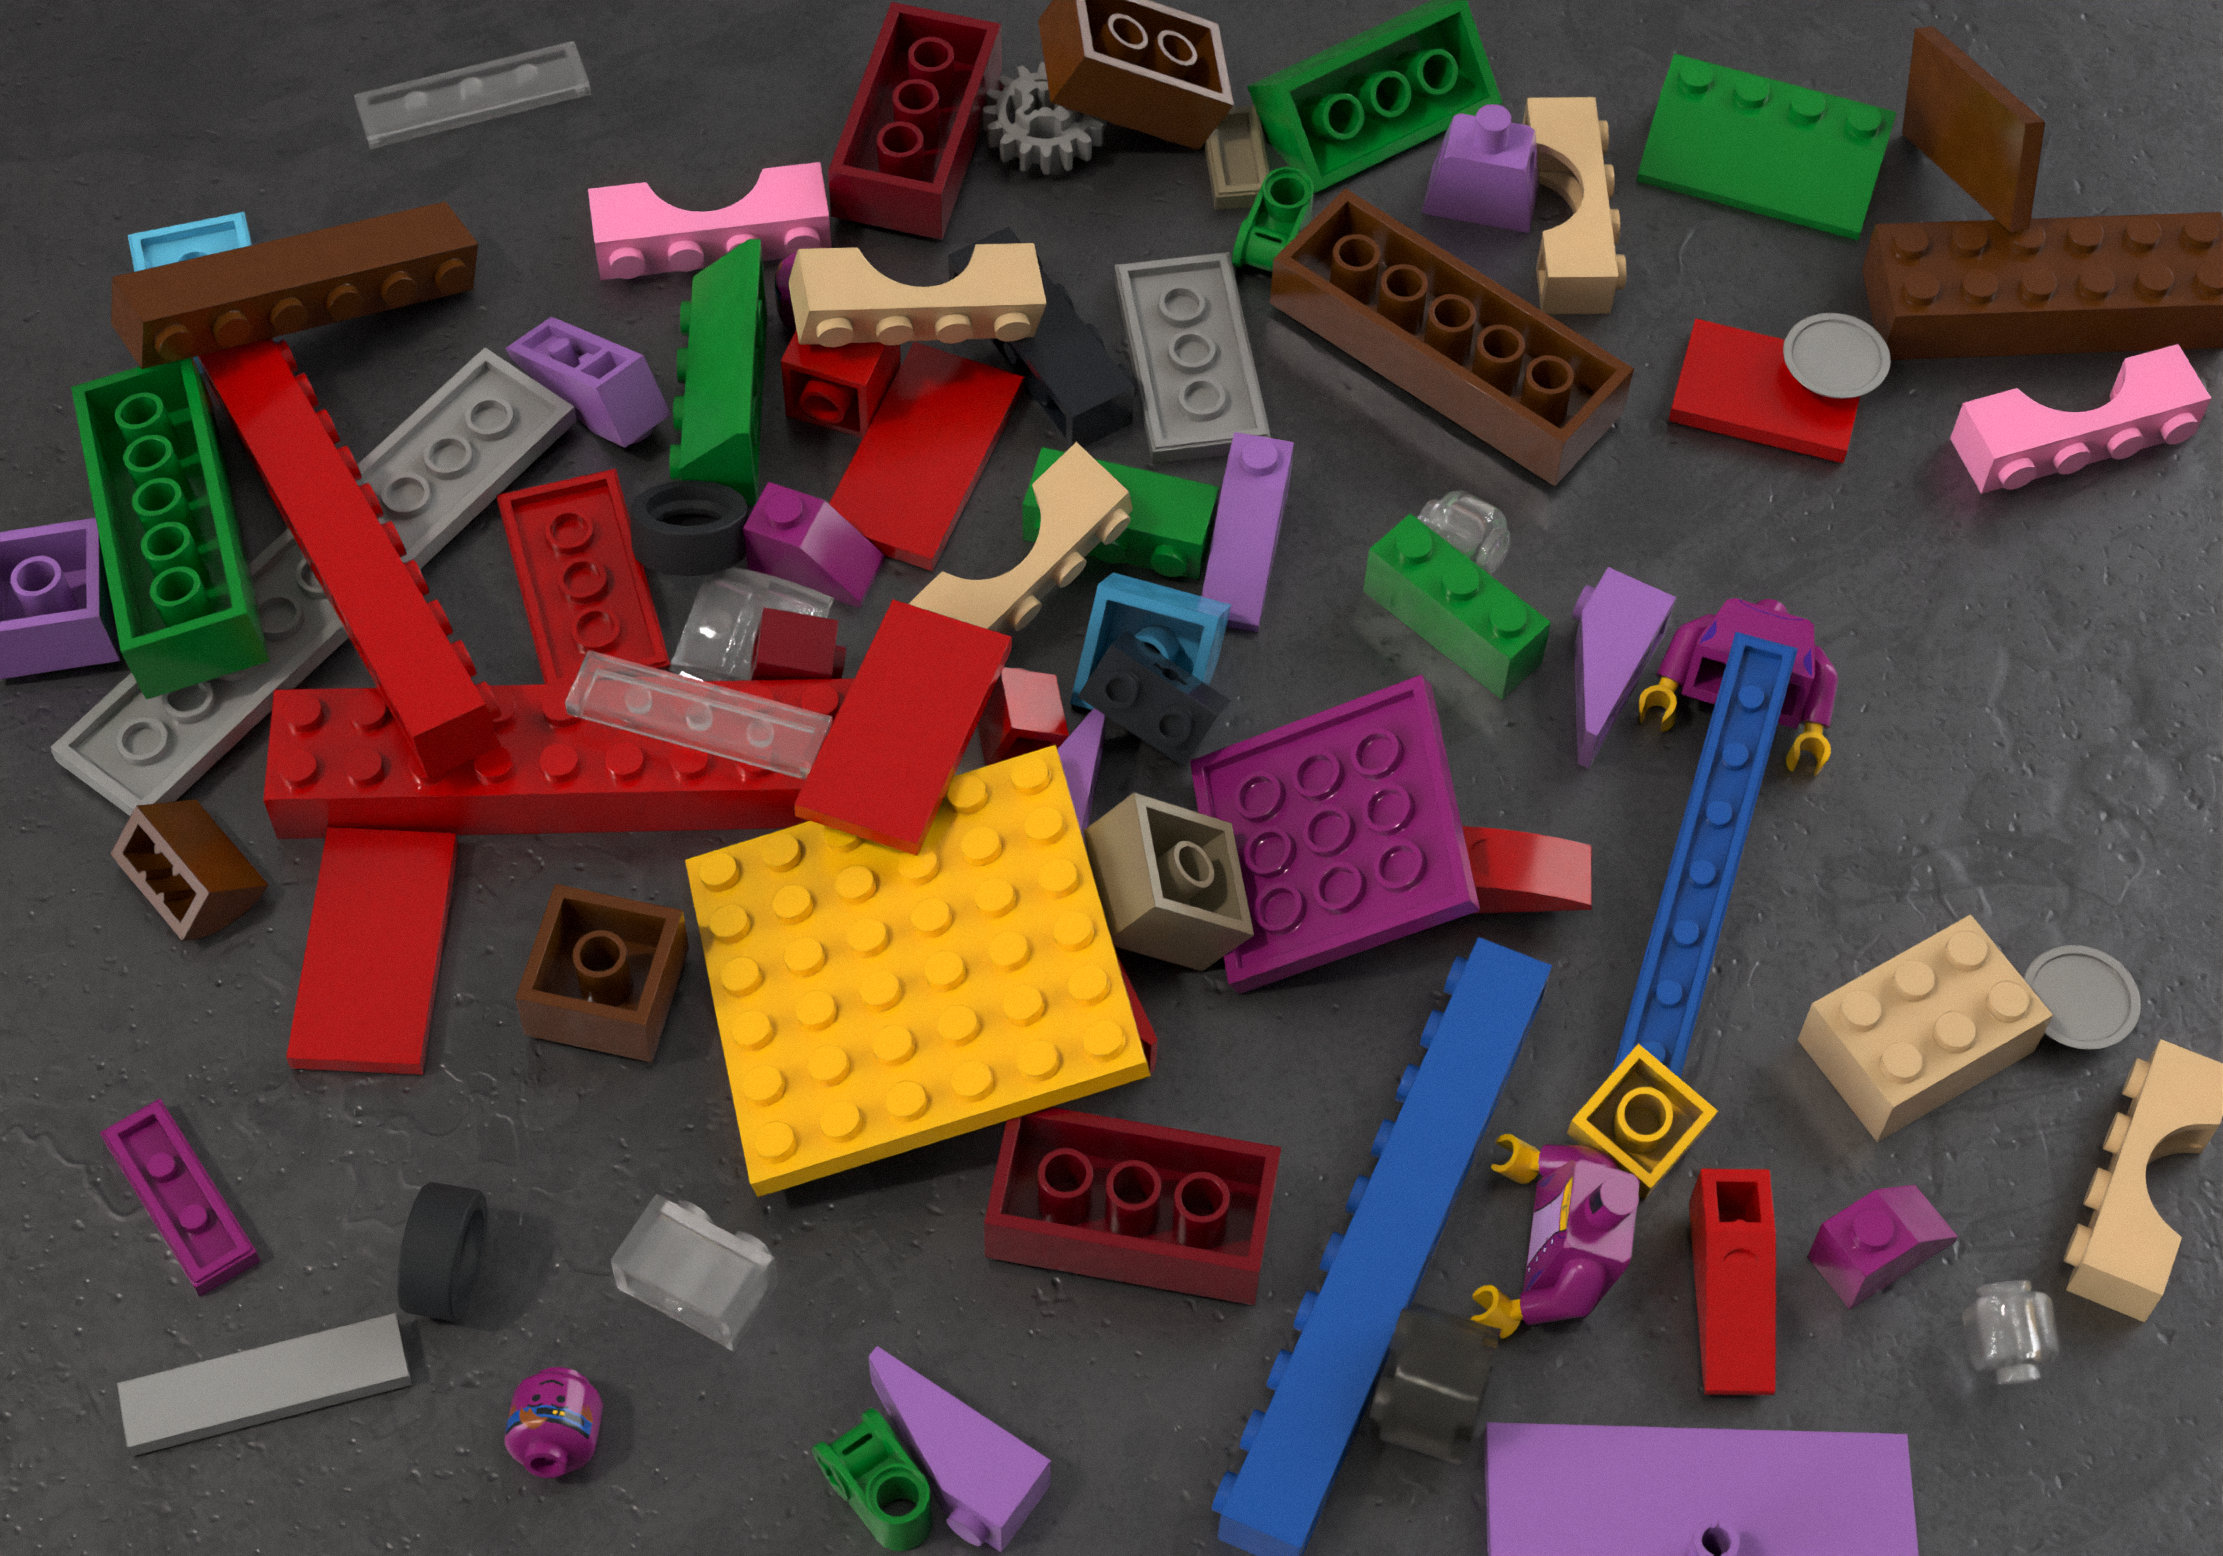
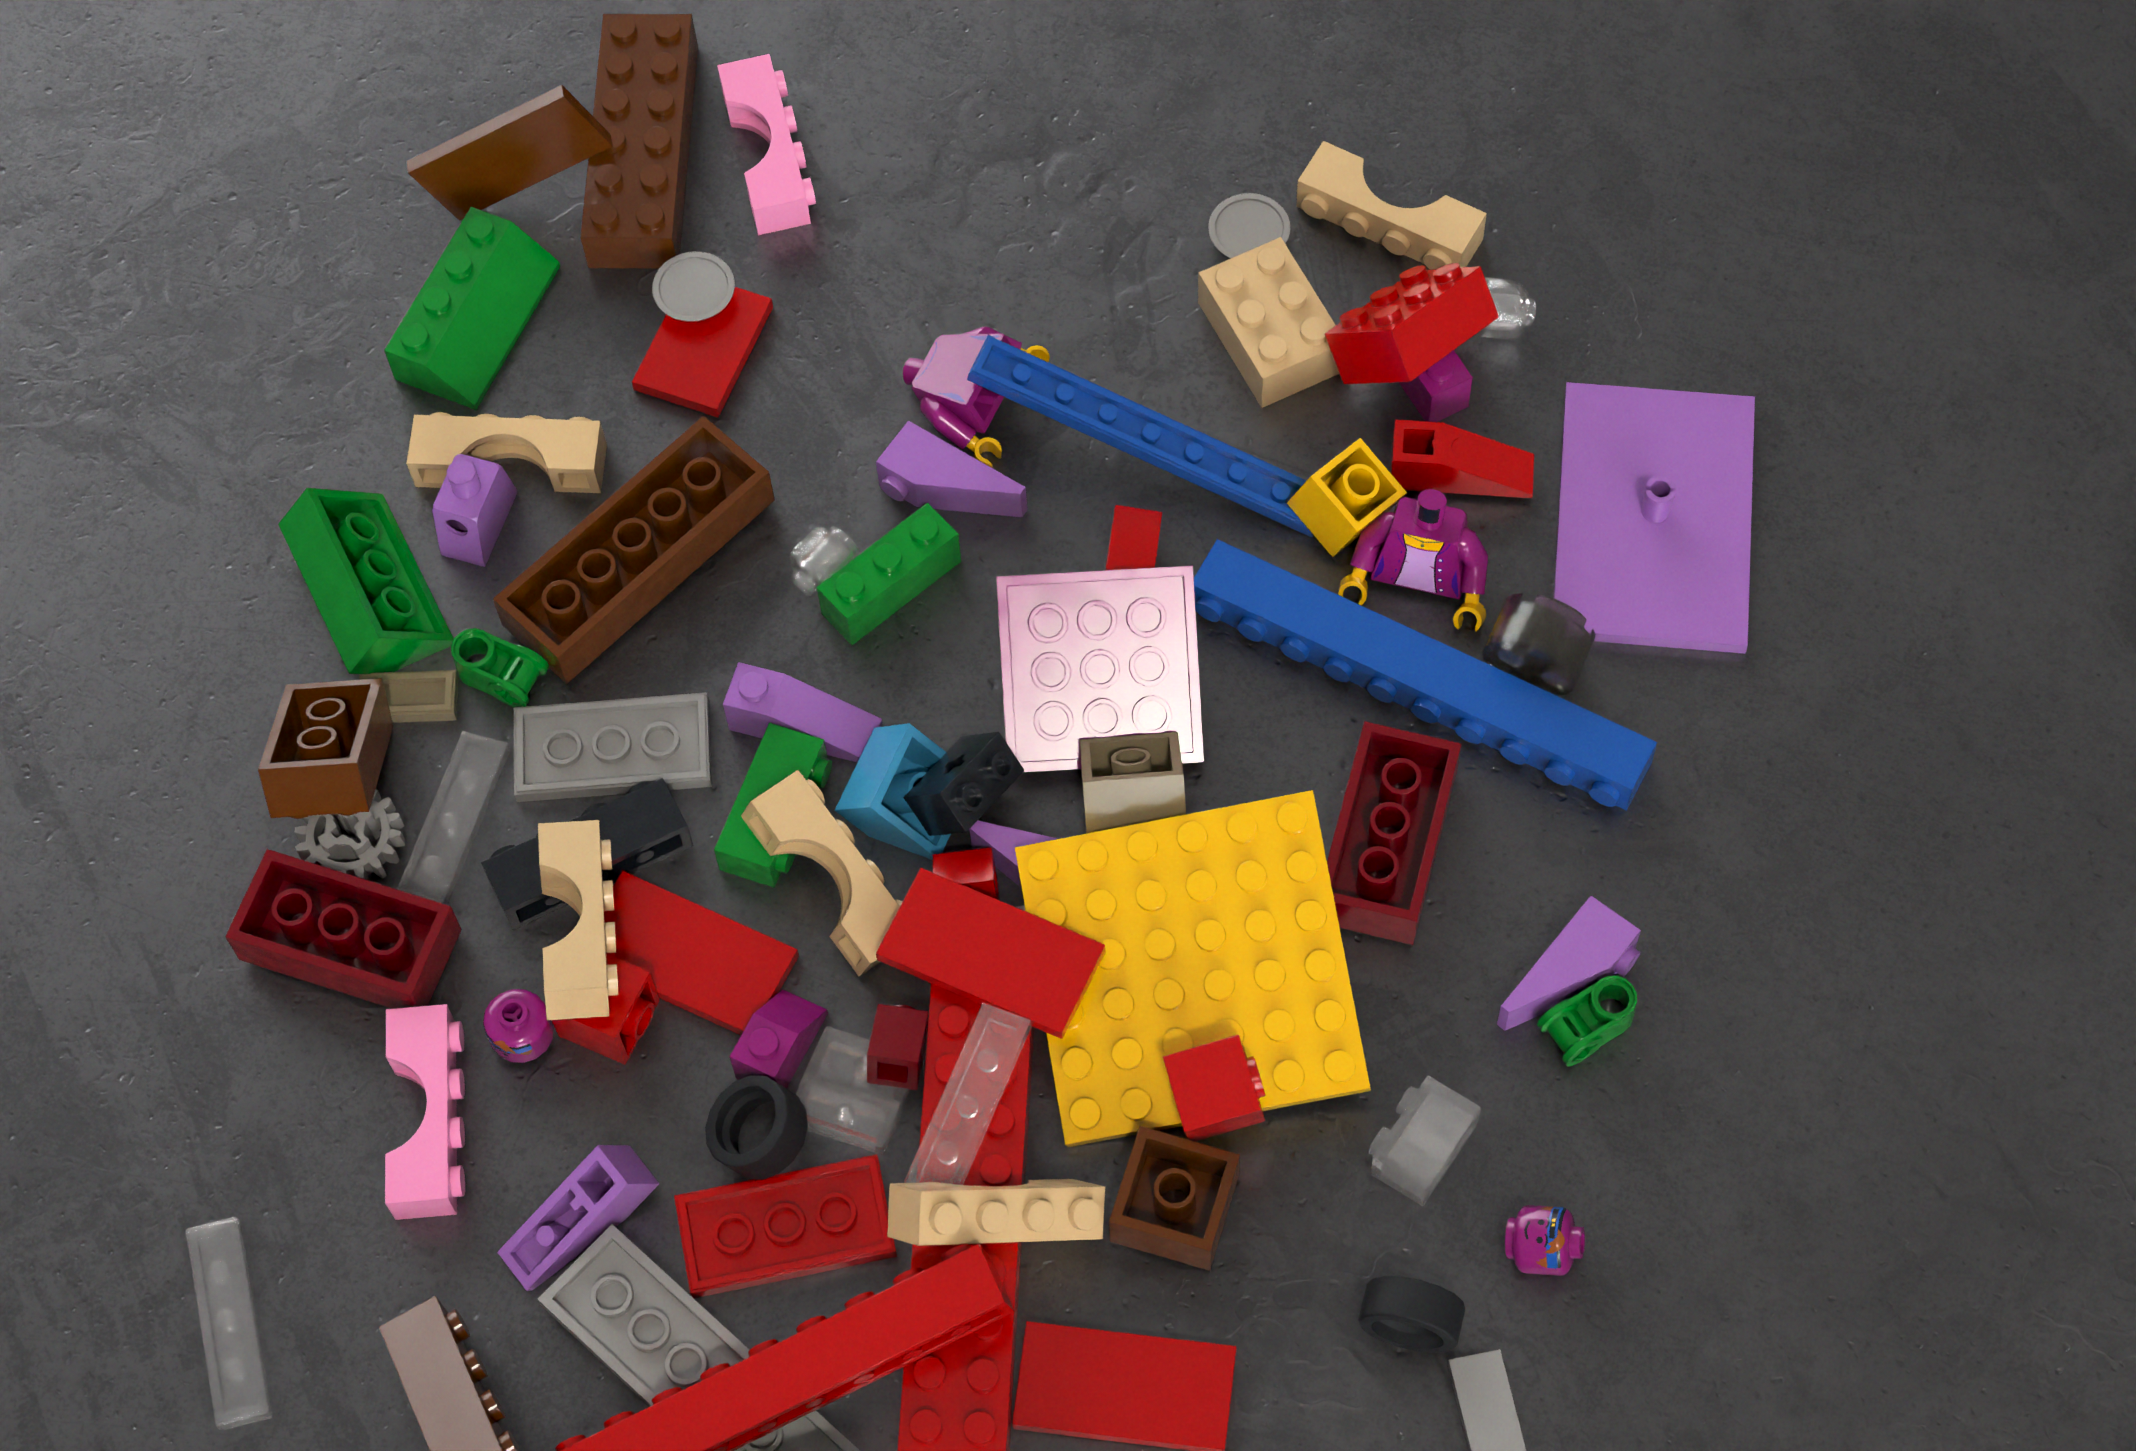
camera: 80 degrees left, 5 degrees up
green slope [669,239,768,506] -> none
none -> clear tile [397,731,511,905]
none -> tan arch [887,1179,1105,1246]
none -> red head [1163,1034,1266,1142]
none -> red brick [1325,263,1499,384]

